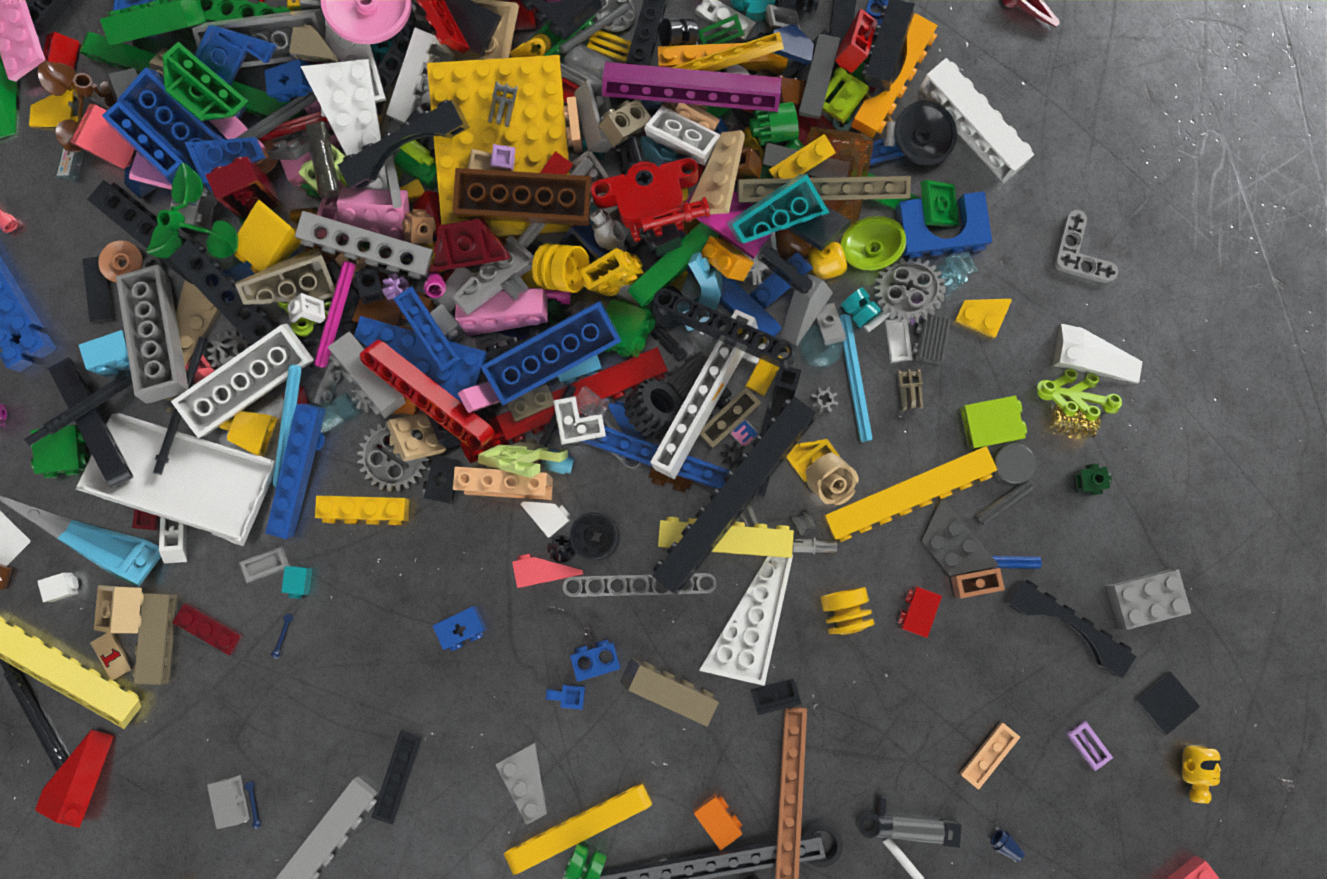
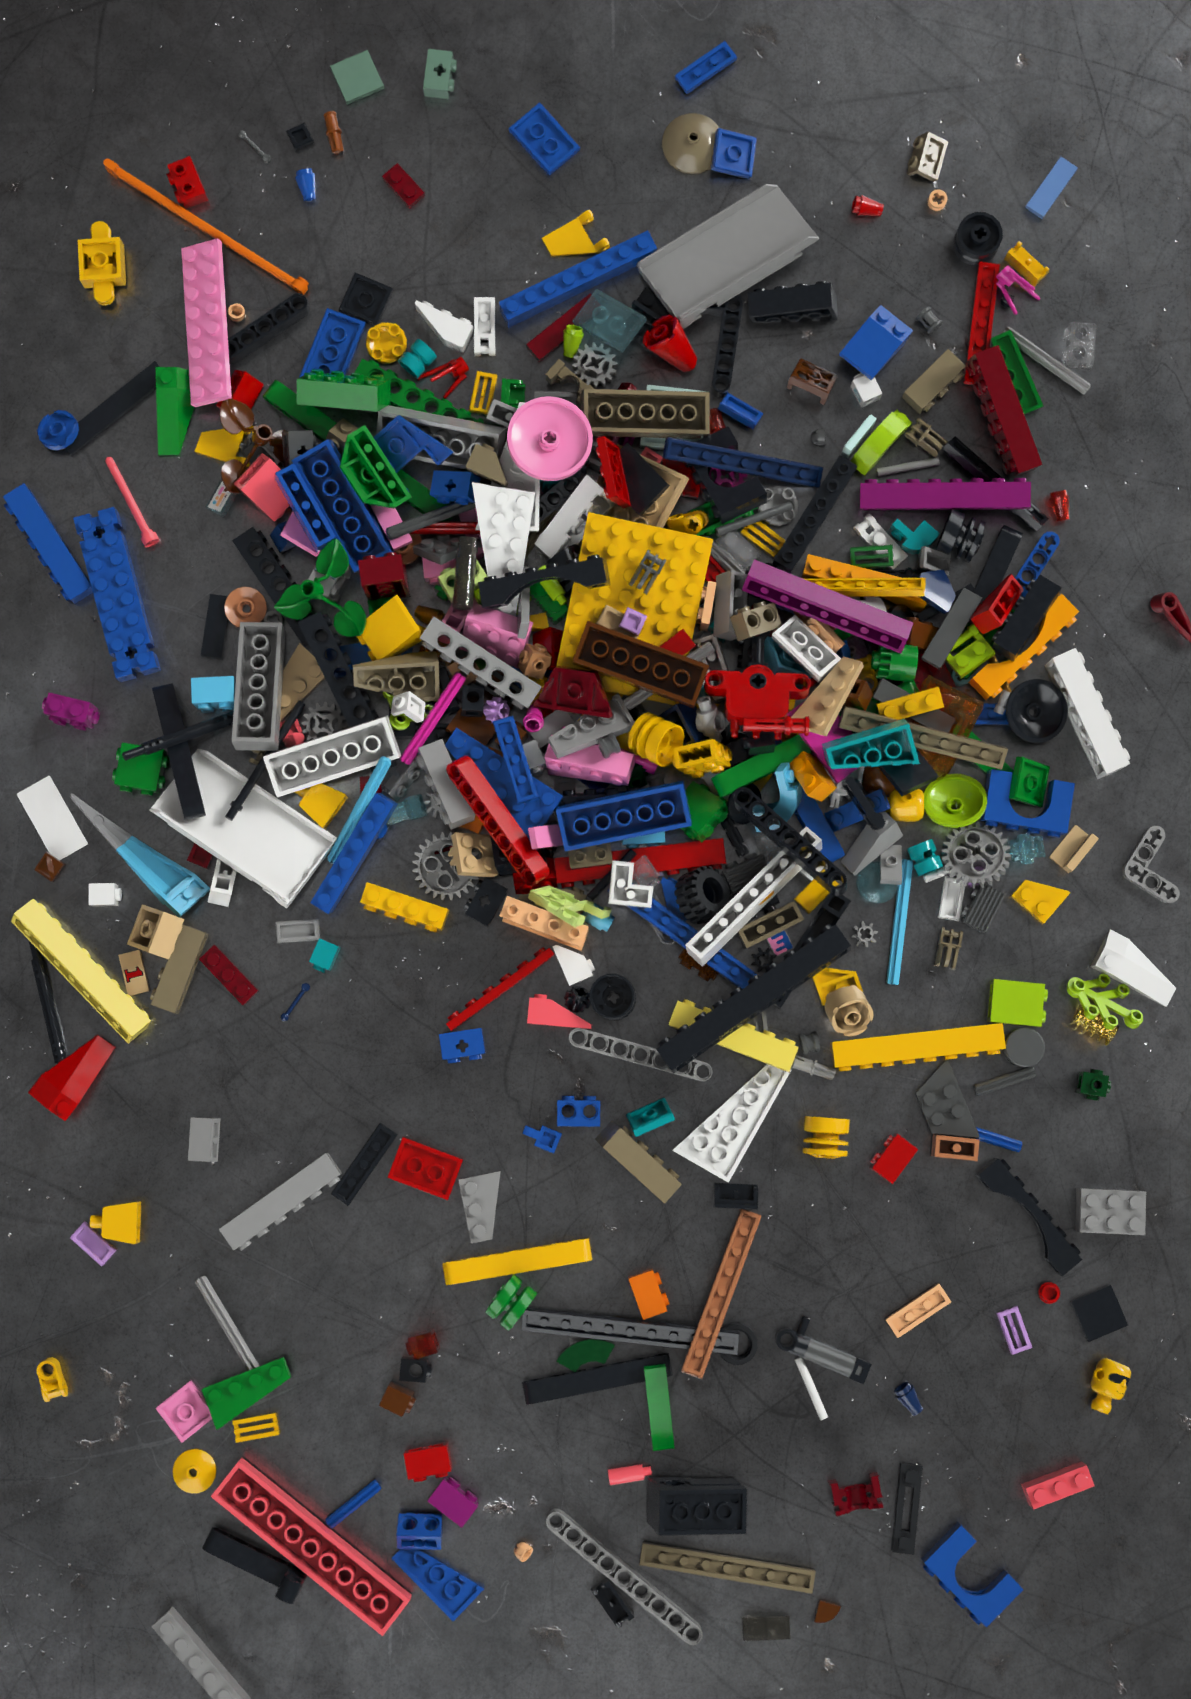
camera: 15 degrees right, 0 degrees up
blue wing [184,137,266,184] -> none
dark blue hinge [245,781,261,829] -> none
black wheel [659,18,698,46] -> none
none -> red plate [387,1137,463,1200]
none -> red plate [446,947,555,1031]
none -> teal tile [626,1098,675,1137]
none -> red plate [1038,1282,1060,1304]
none -> tan panel [1049,825,1099,873]

